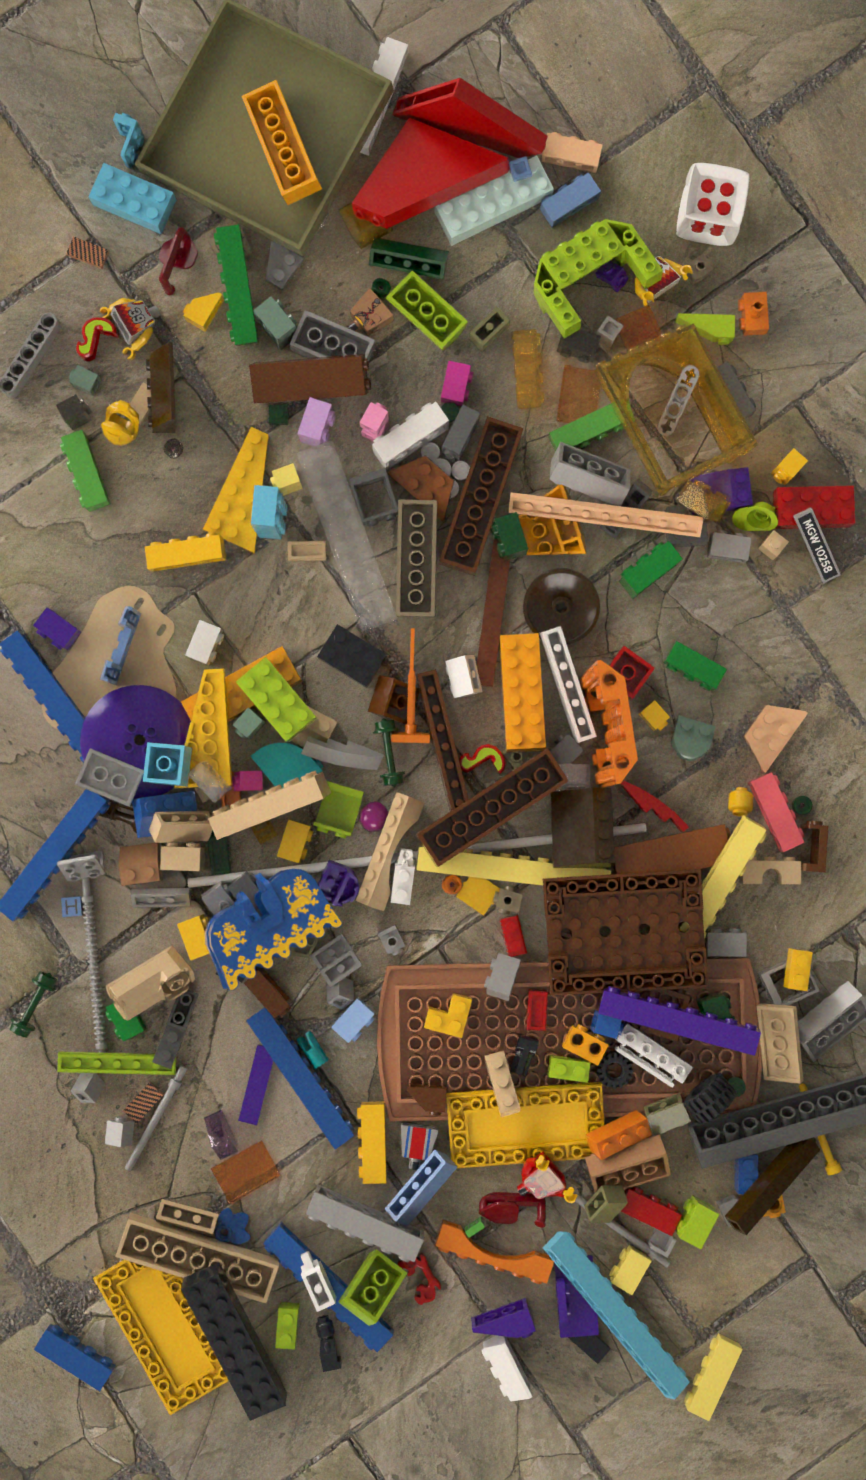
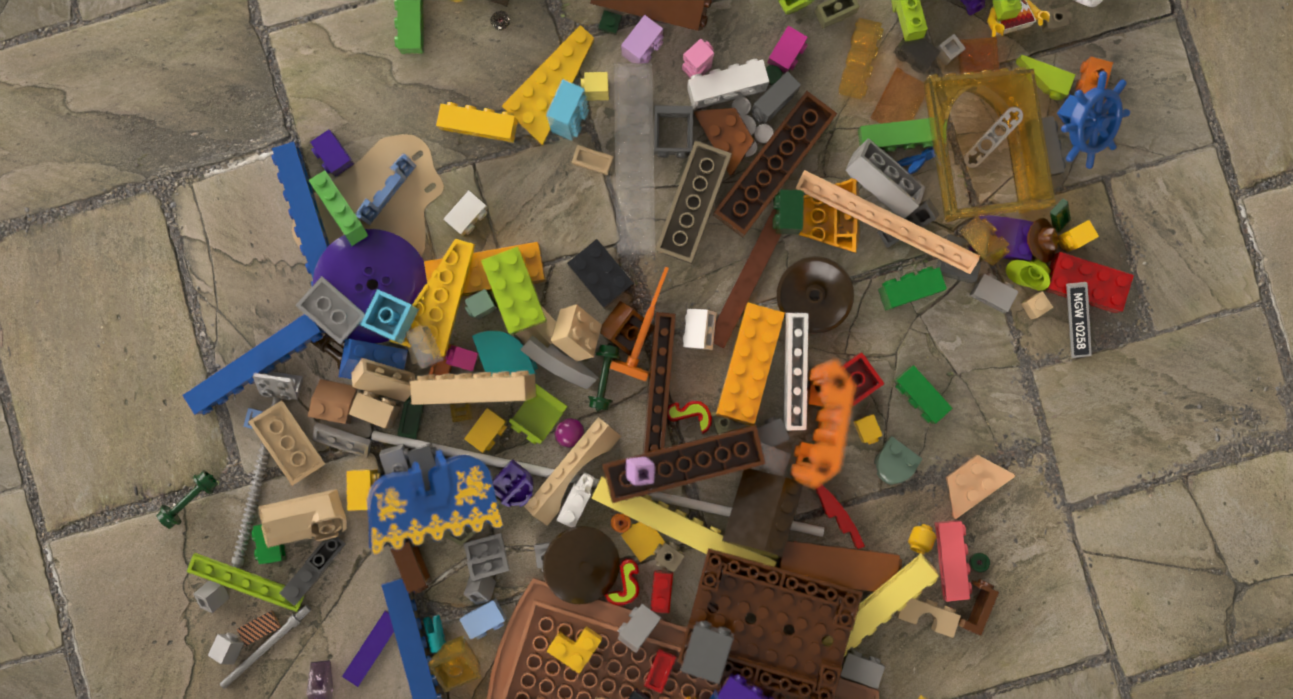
camera: 20 degrees right, 0 degrees up
none -> tan plate [248,400,325,486]
none -> bright green brick [309,170,368,246]
none -> clear yellow slope [428,635,481,692]
none -> dark brown dish [543,526,620,604]
none -> tan brick [551,304,602,362]
none -> animal [605,558,639,606]
none -> lavender brick [626,457,655,485]
none -> dark grey brick [681,621,734,684]
none -> blue piece [897,146,940,174]
none -> reddish brown hat [1027,218,1059,263]
none -> dark green tile [1050,198,1071,233]
none -> blue piece [1057,71,1130,169]

